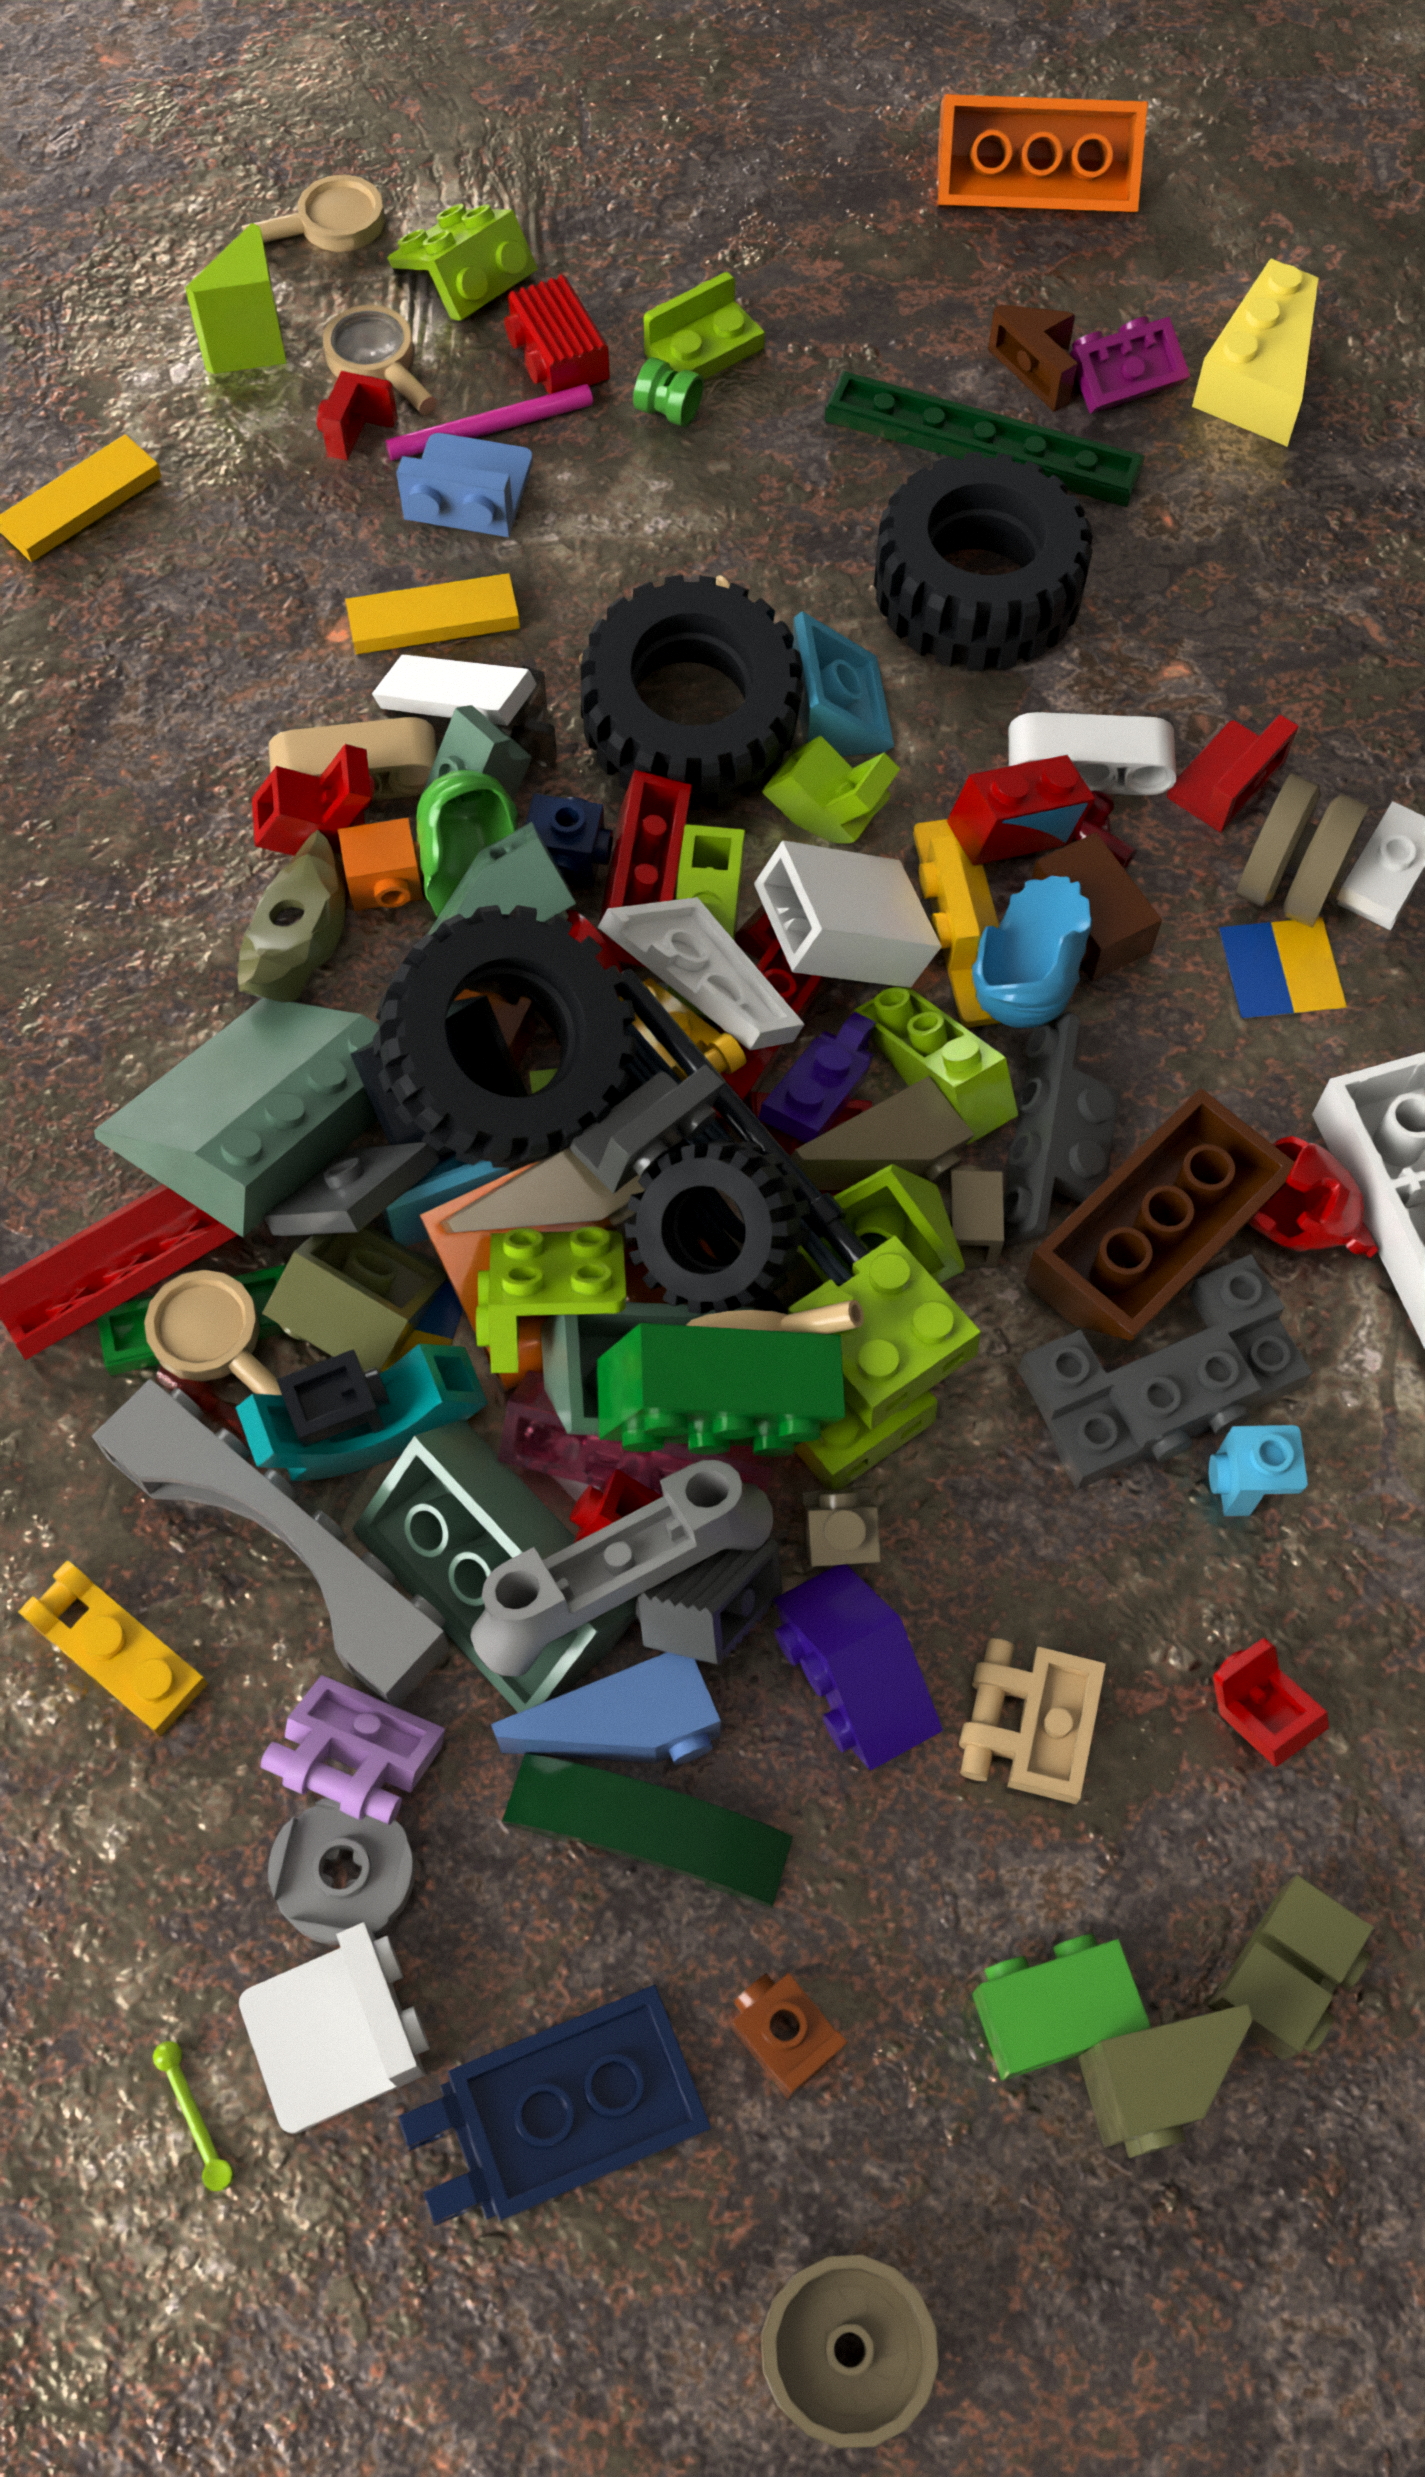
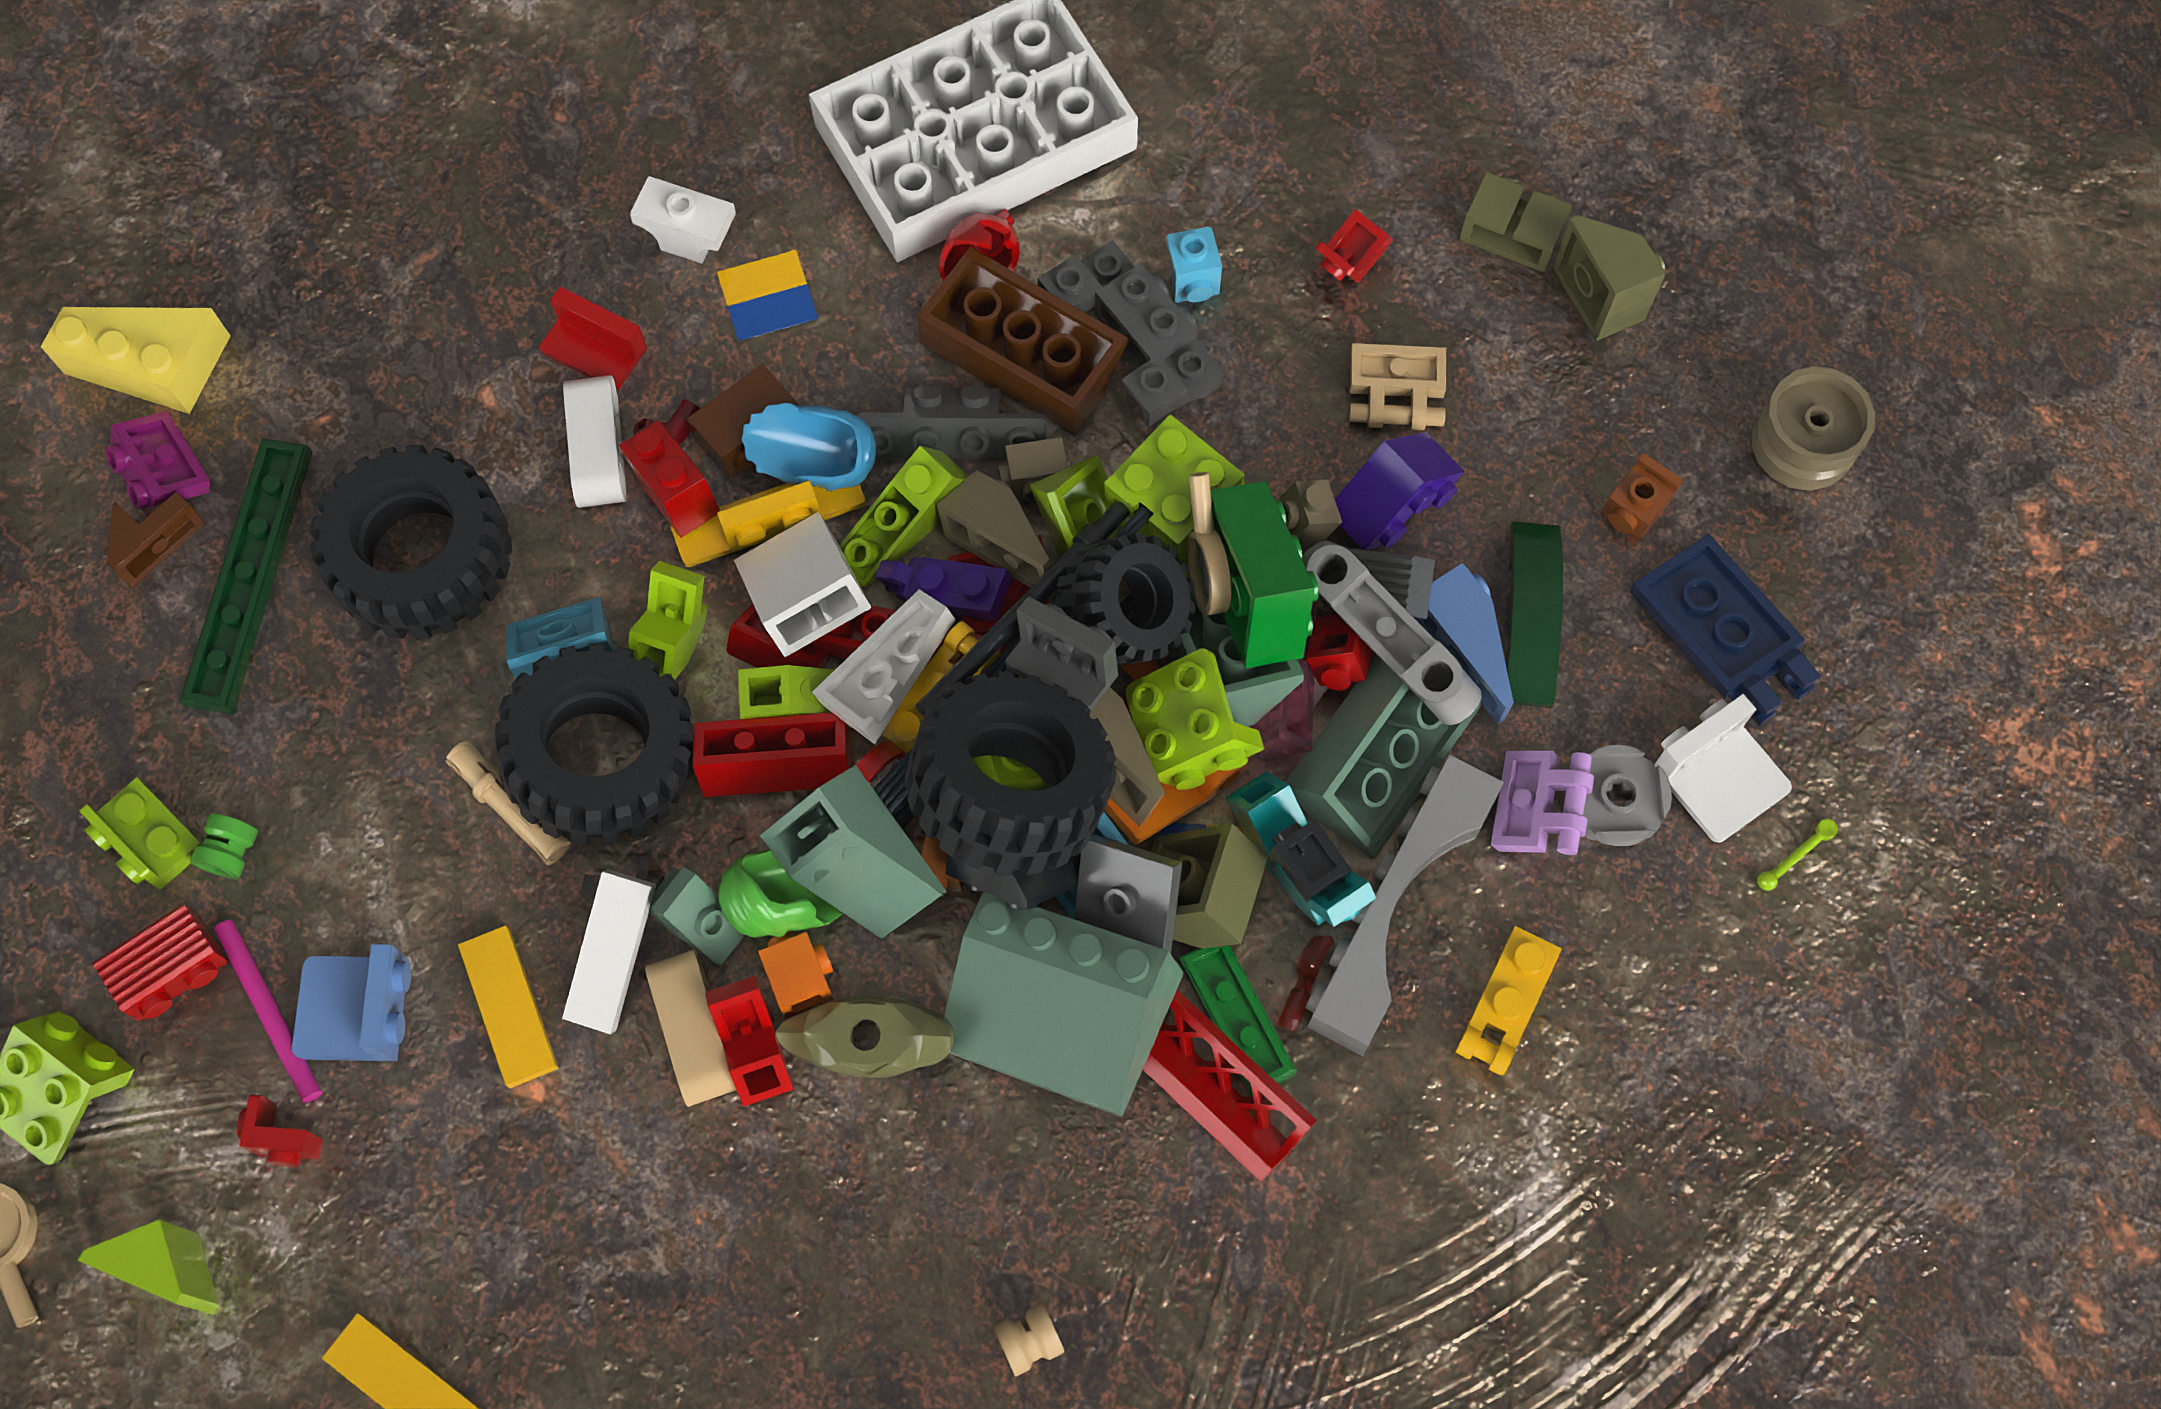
camera: 100 degrees left, 5 degrees up
tan piece [144,1270,282,1395] -> none
piece [323,305,437,415] -> none
dark blue brick [525,793,613,887] -> none
bright green brick [972,1933,1151,2081] -> none
dark tan wheel [1235,773,1370,928] -> none

